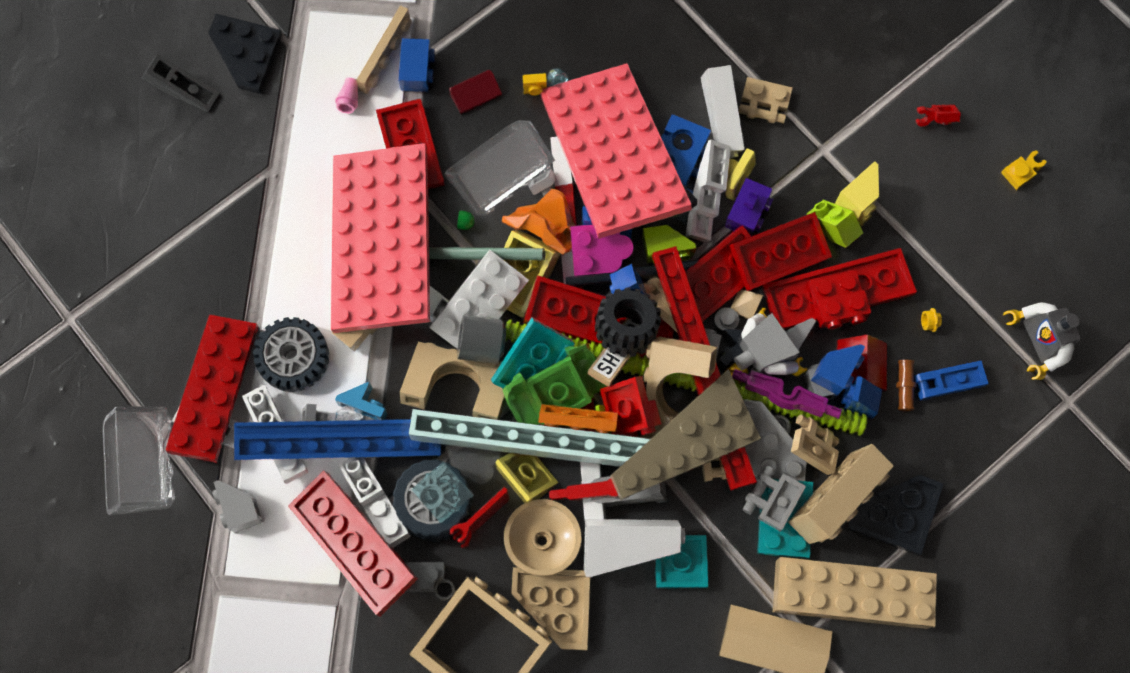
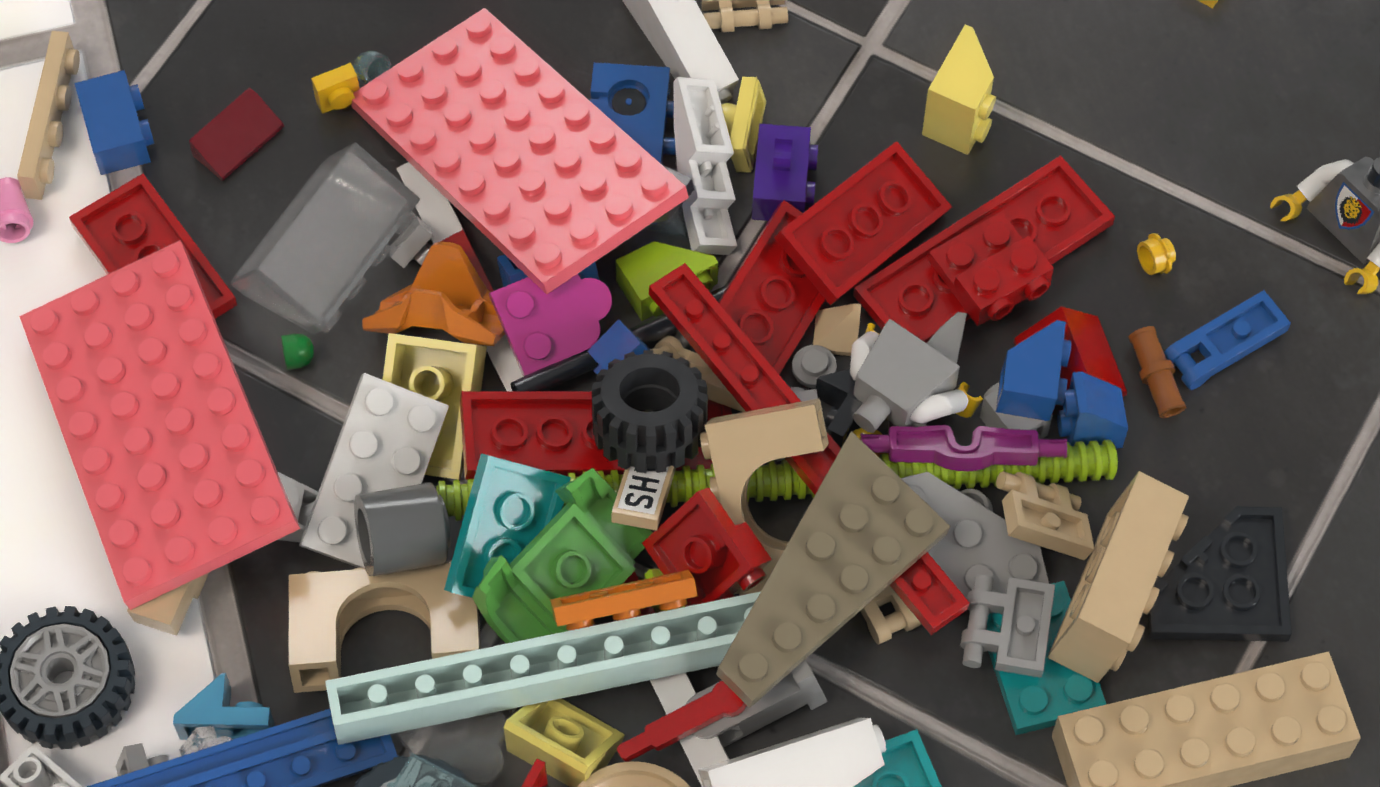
camera: 20 degrees left, 10 degrees down
sand green piece [429,247,546,261] -> none
lime slope [807,200,863,248] -> none

